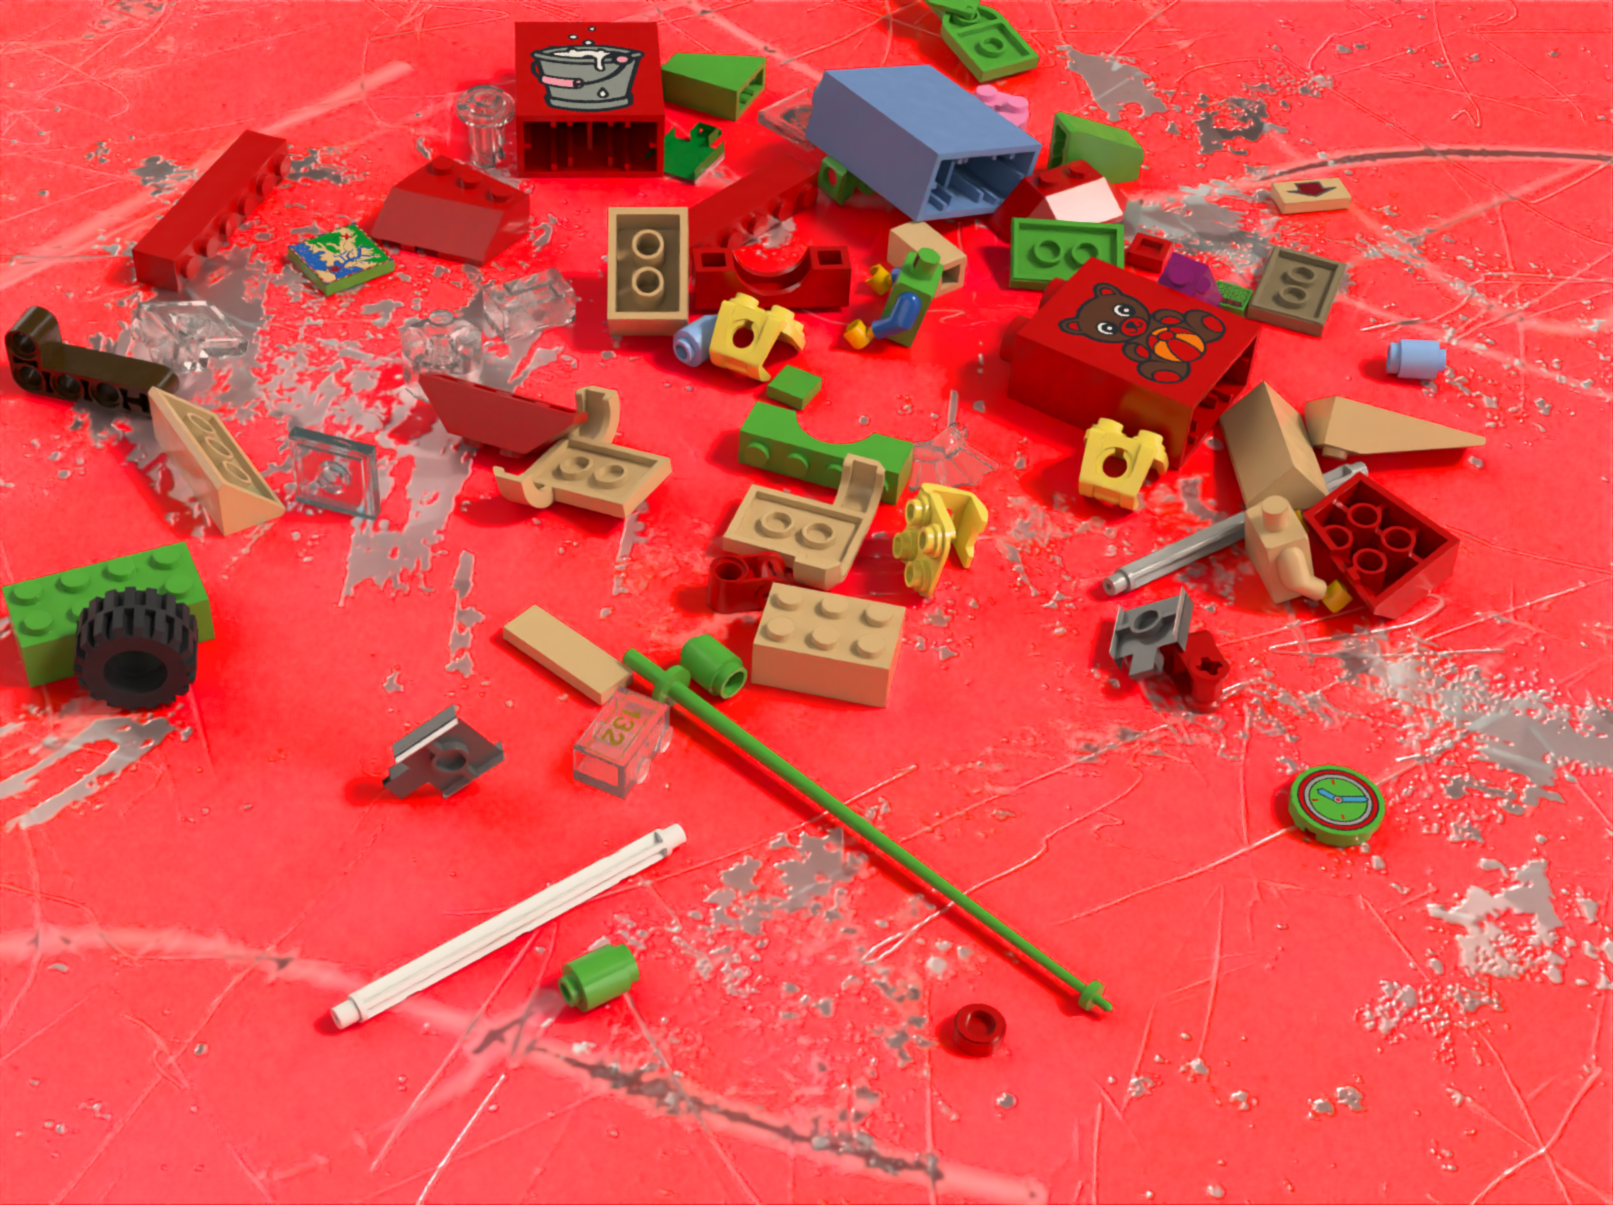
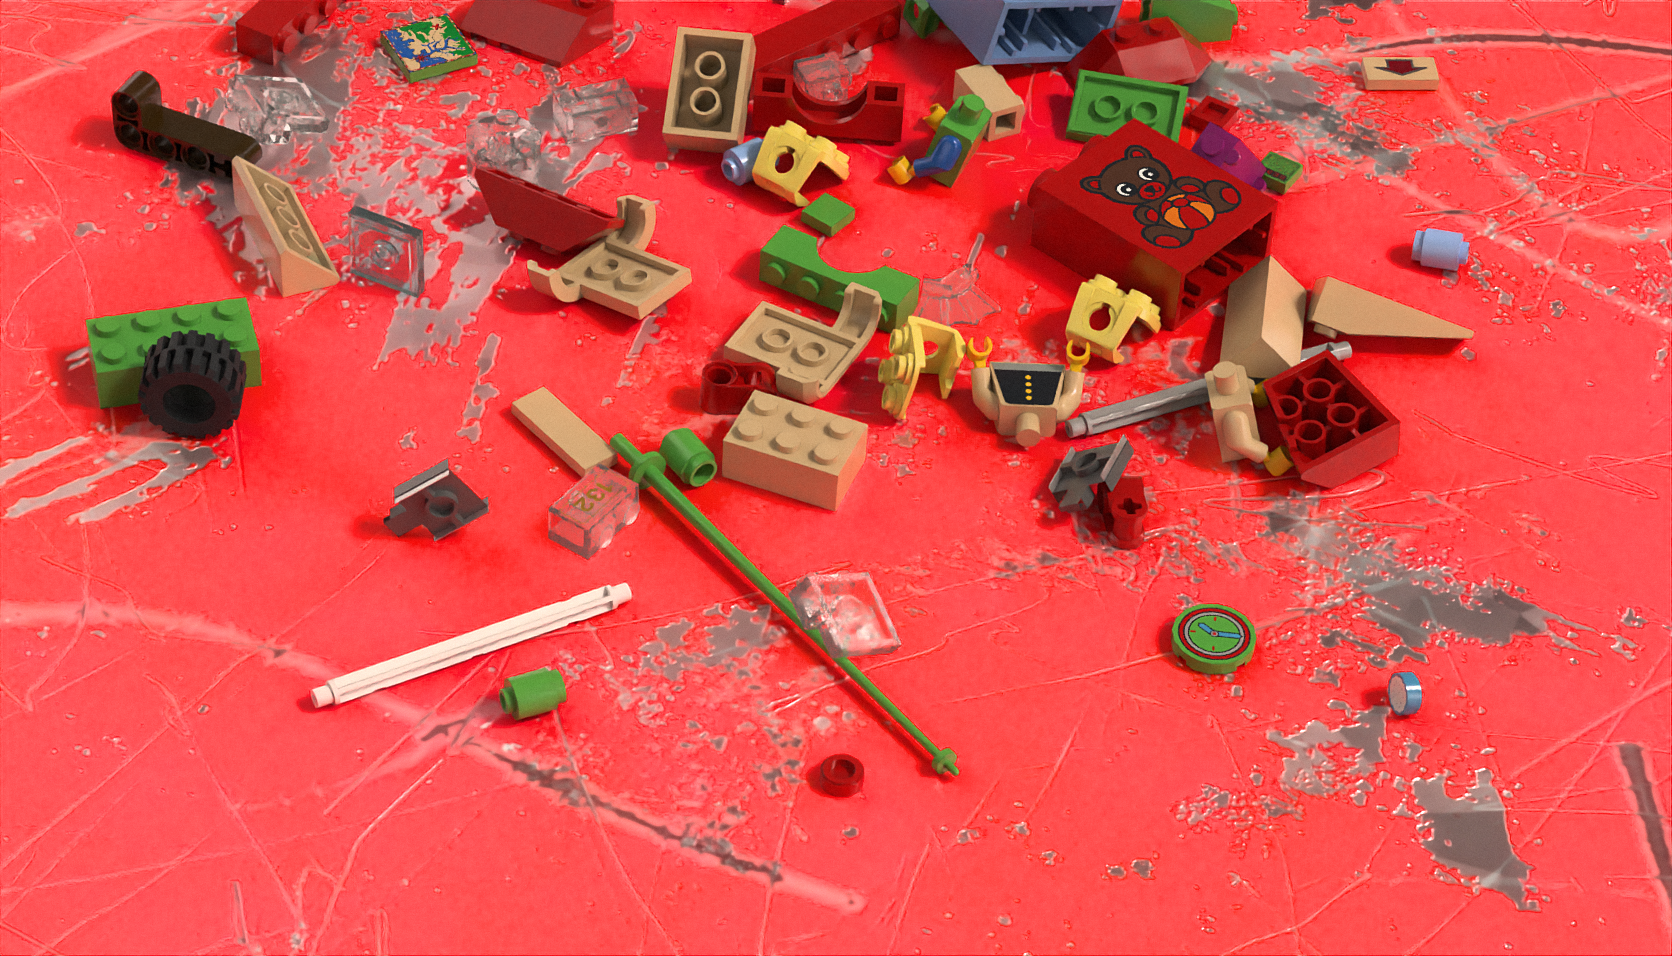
camera: 10 degrees right, 0 degrees up
dark tan tile [1246,246,1347,337] -> none
none -> clear plate [788,570,902,658]
none -> clear brick [793,51,852,101]
none -> torso [966,336,1090,447]
none -> dark azure tile [1388,672,1422,716]

